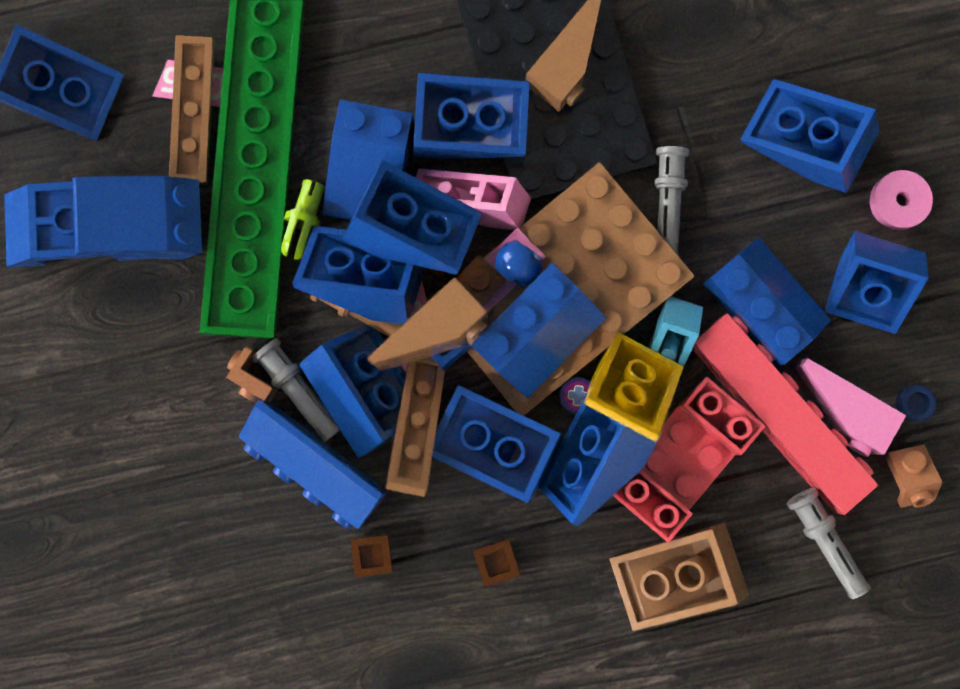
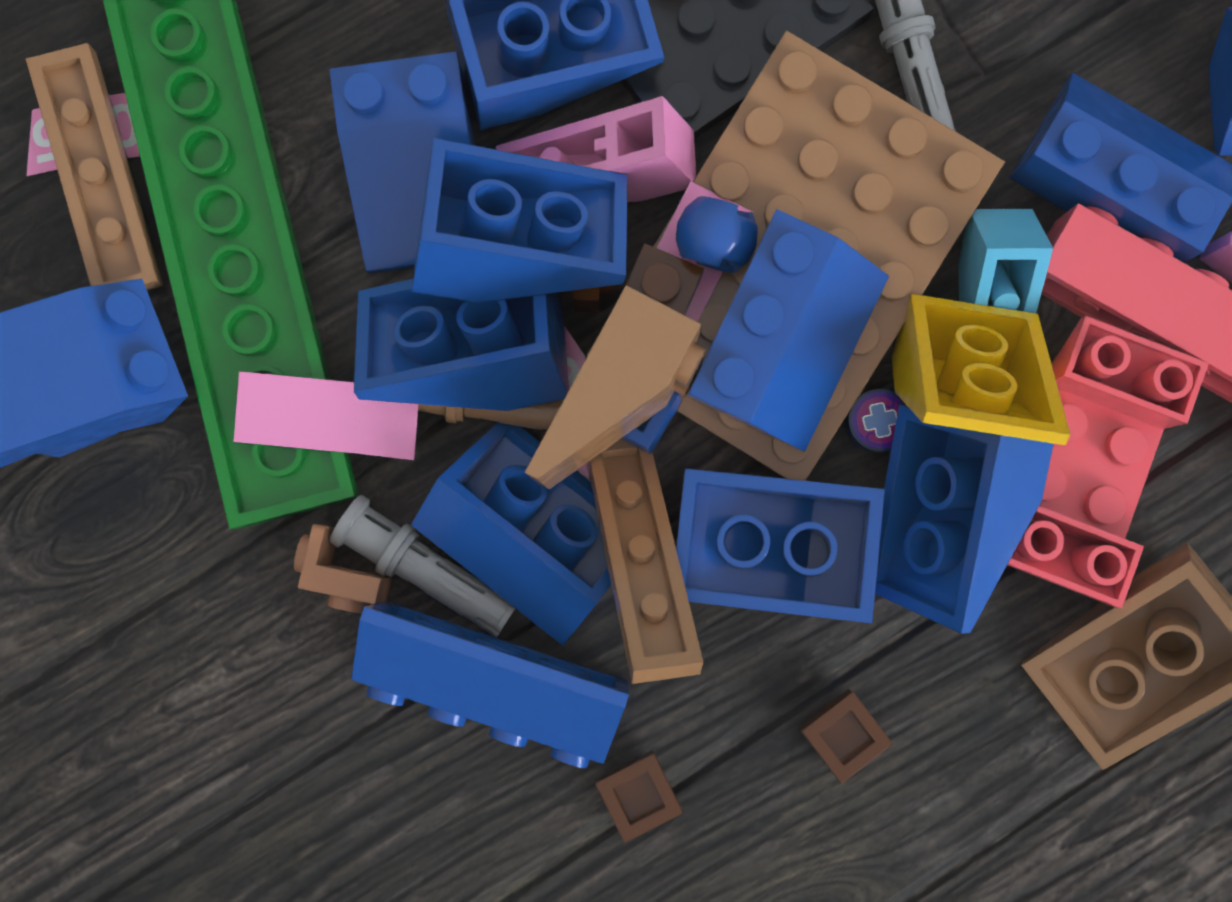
camera: 20 degrees left, 0 degrees up
lime arm [281,180,325,259] -> none
none -> bright pink sticker [234,371,419,460]

